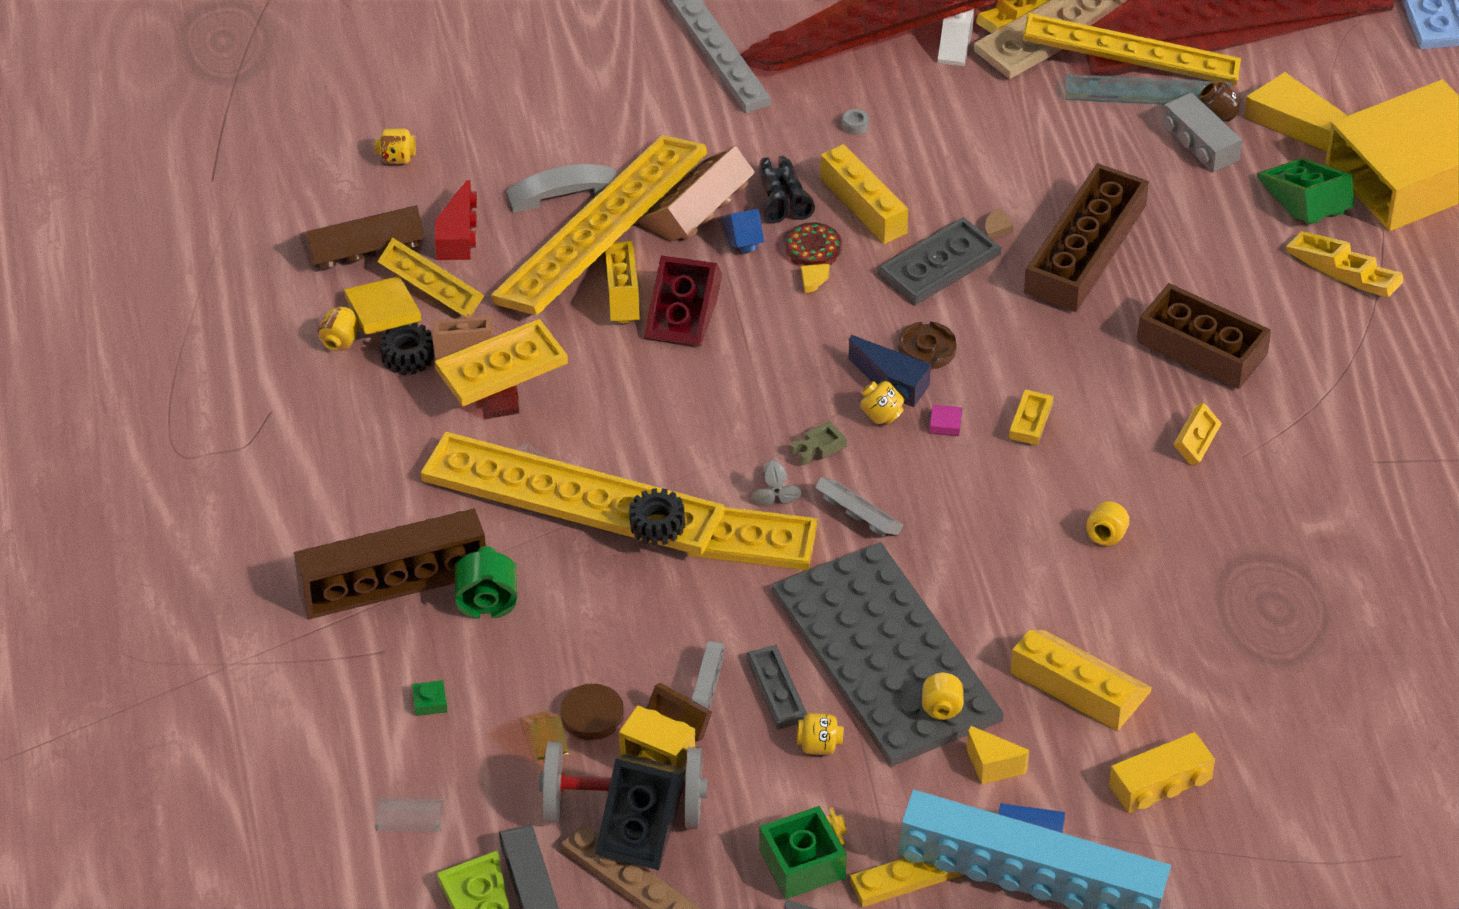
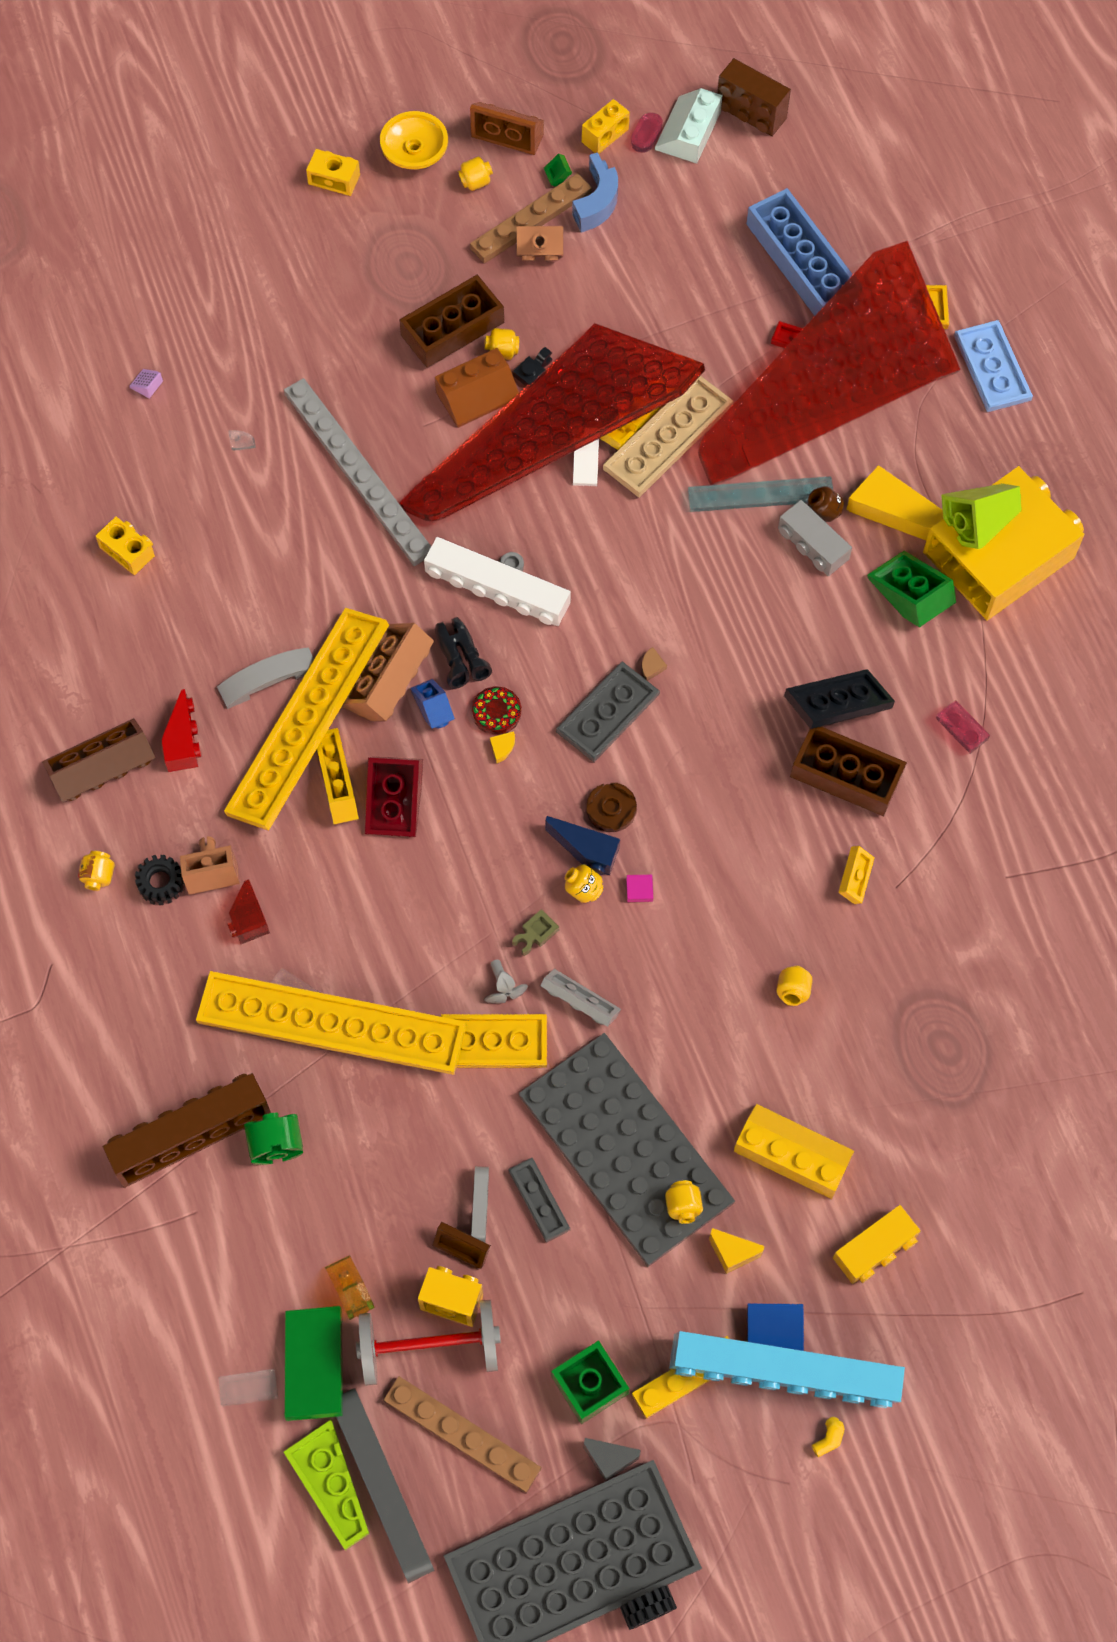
camera: 10 degrees left, 20 degrees up
yellow tile [344,276,422,335] -> none
yellow head [375,128,416,164] -> none
yellow plate [377,238,485,318] -> none
green plate [412,680,447,716] -> none
yellow plate [435,319,568,407] -> none
reddish brown tile [561,684,624,740] -> none
black slope [595,754,686,870] -> none
black tyre [629,488,686,546] -> none
yellow head [796,712,844,756] -> none
yellow brick [820,144,909,244] -> none
yellow plate [826,807,848,845] -> none
yellow plate [1009,389,1054,446] -> none
yellow tile [1022,13,1241,86] -> none
reddish brown brick [1024,163,1149,312] -> none
yellow slope [1286,231,1404,298] -> none
none -> yellow brick [96,517,155,576]
none -> green tile [285,1306,343,1421]
none -> white brick [424,537,571,626]
none -> black plate [784,669,895,729]
none -> clear pink plate [936,700,990,754]
none -> lime slope [941,484,1022,549]

